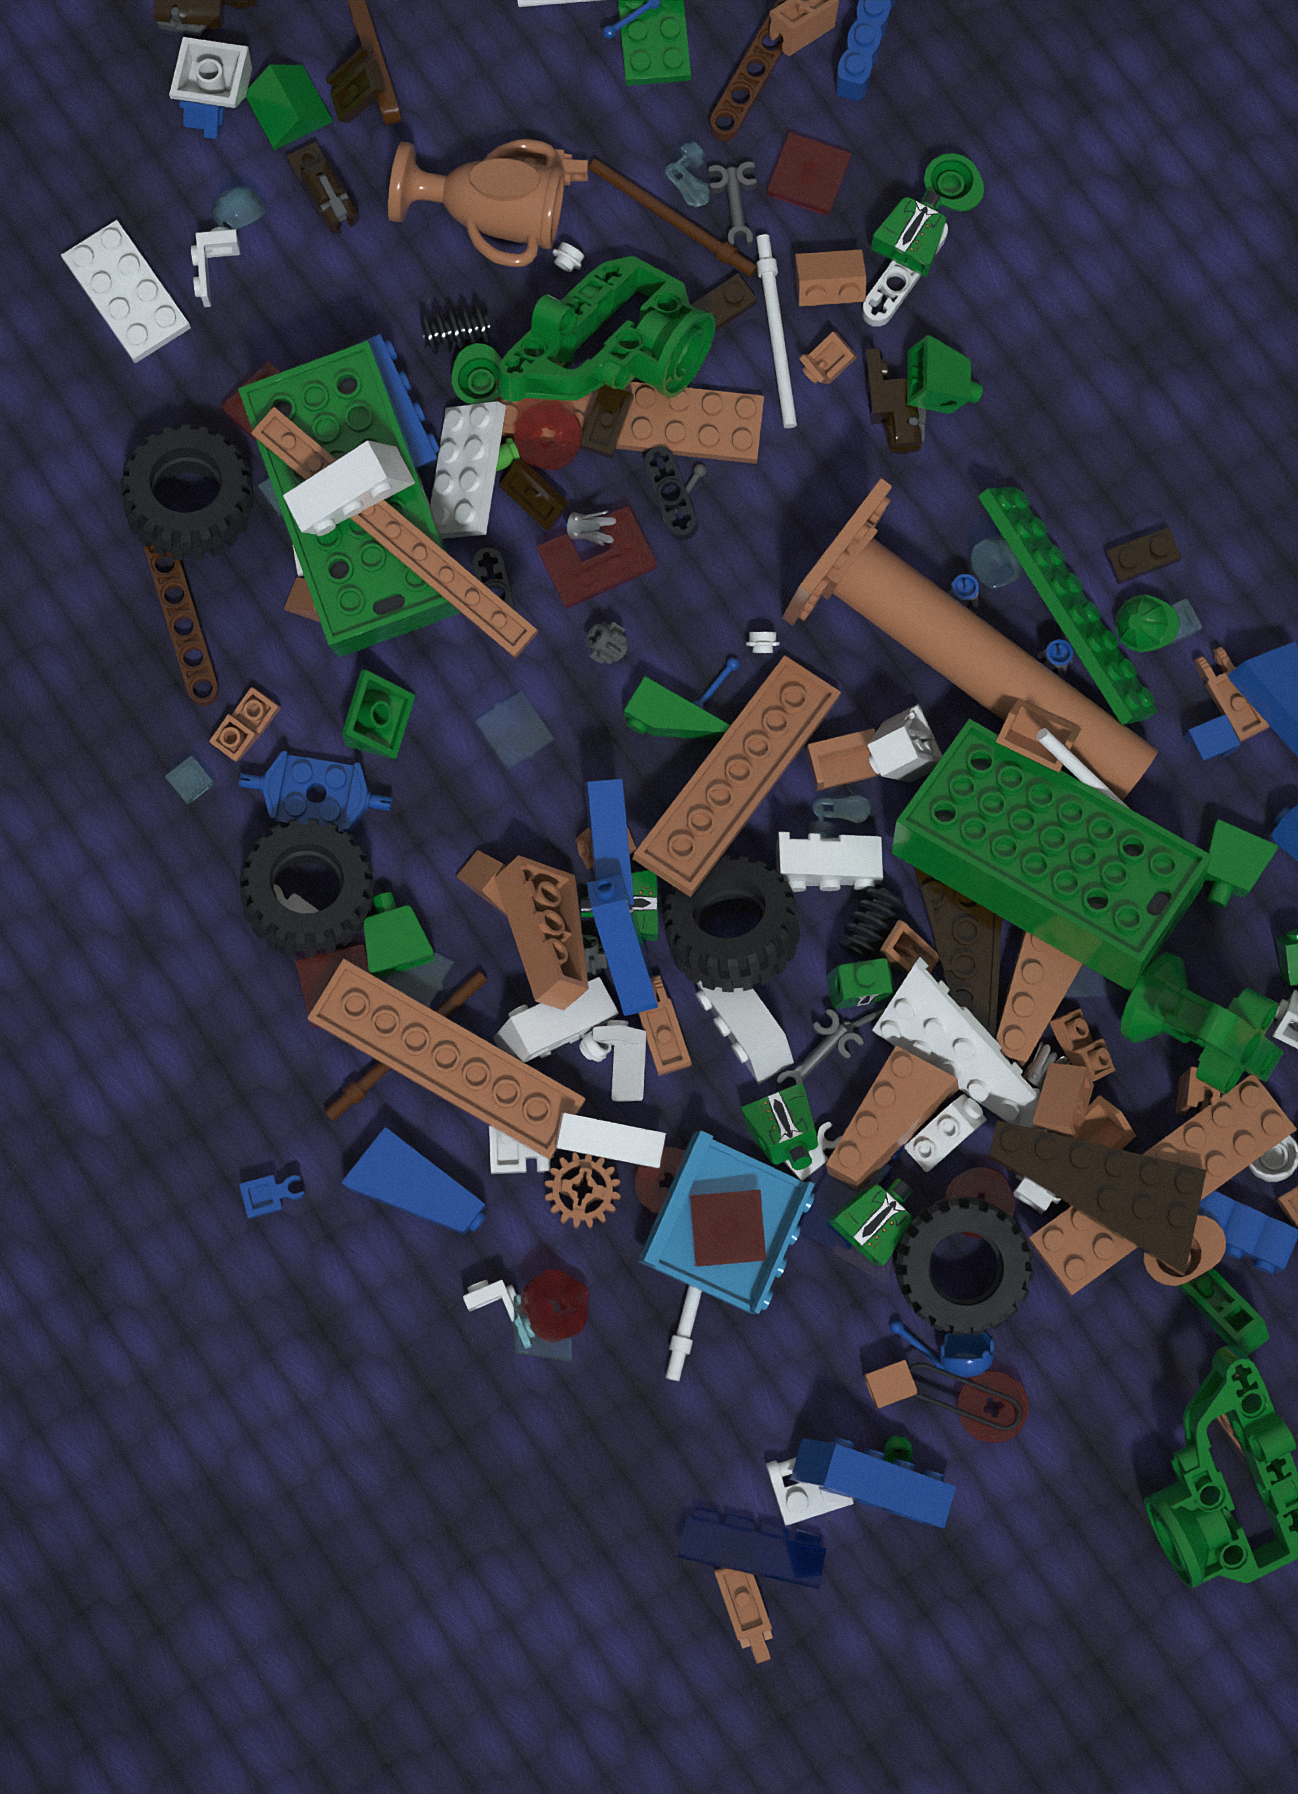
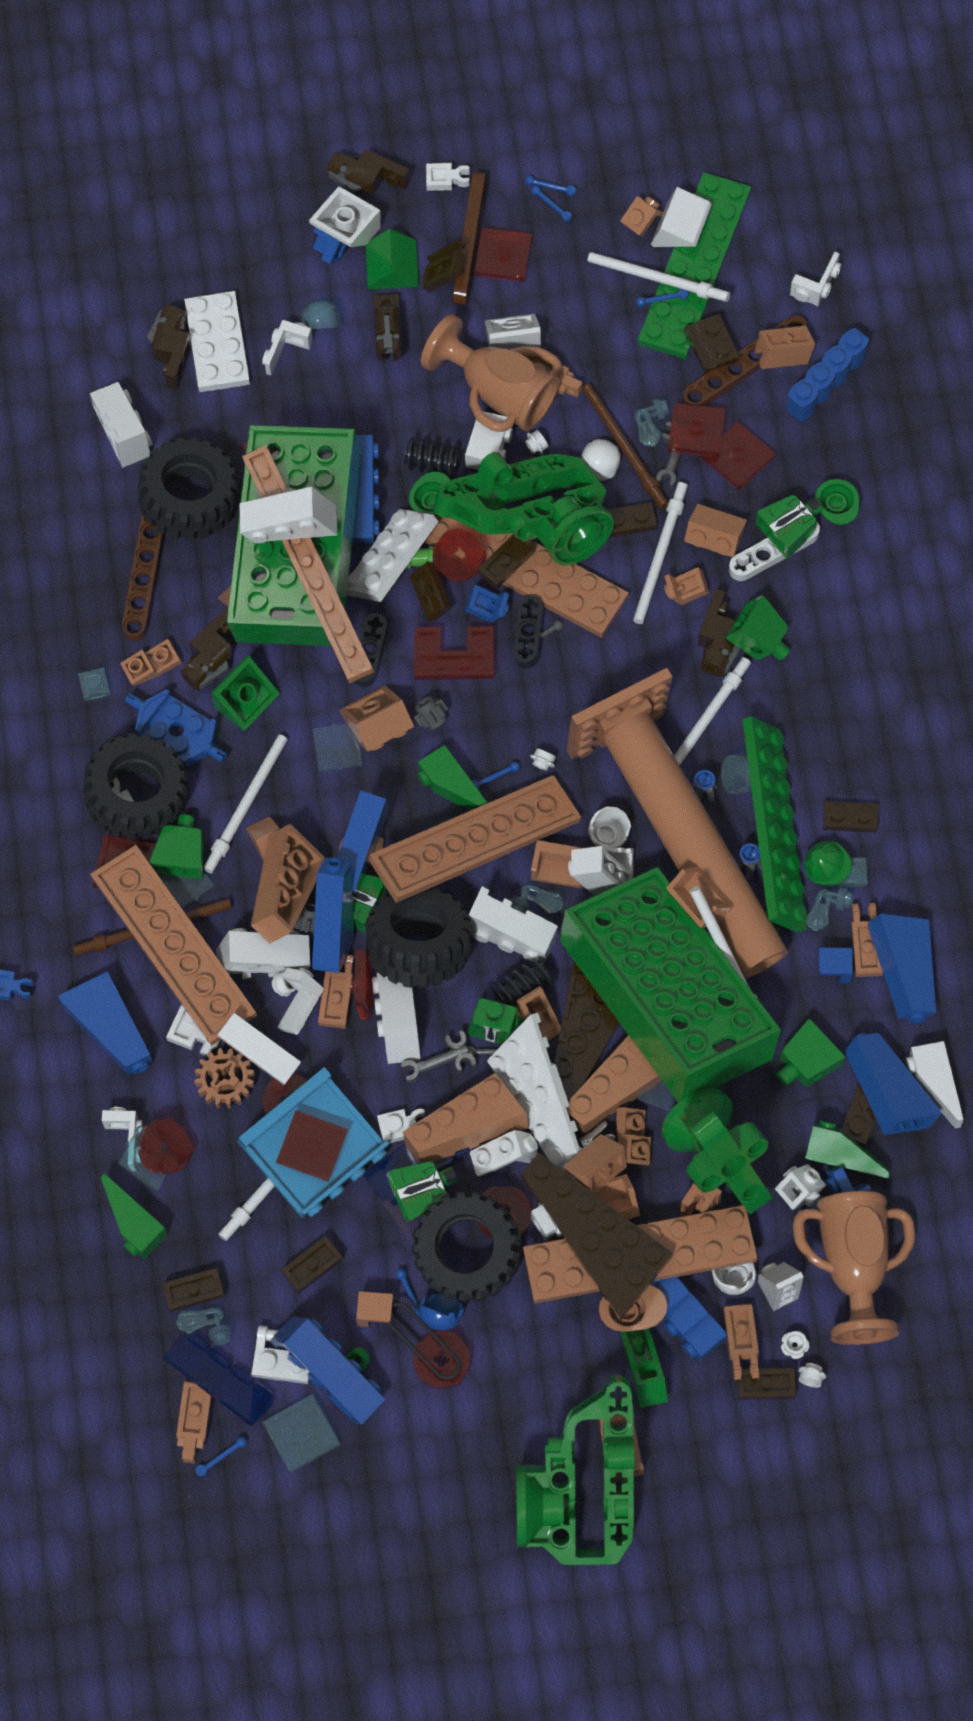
camera: 30 degrees right, 10 degrees down
flat silver piece [564,510,616,546] -> none
green torso [741,1083,819,1170] -> none
none -> white wedge [90,382,152,468]
none -> green slope [101,1173,168,1259]
none -> dark brown plate [147,305,191,389]
none -> dark brown plate [162,1268,225,1312]
none -> clear light blue piece [176,1308,232,1345]
none -> dark brown plate [180,607,233,691]
none -> blue hinge [196,1436,247,1477]
none -> white bar [203,735,288,874]
none -> clear light blue tile [262,1394,340,1473]
none -> dark brown plate [281,1236,343,1294]
none -> nougat slope [339,686,414,752]
none -> clear red plate [351,950,371,1020]
none -> blue bracket [464,585,509,623]
none -> white brick [465,411,513,470]
none -> clear red plate [474,228,532,282]
none -> white slope [485,314,541,350]
none -> white hair [581,439,621,481]
none -> white hair [588,806,631,848]
none -> clear red plate [668,403,725,457]
none -> white bar [674,657,751,765]
none -> dark brown plate [684,314,739,373]
none -> clear light blue piece [806,888,853,931]

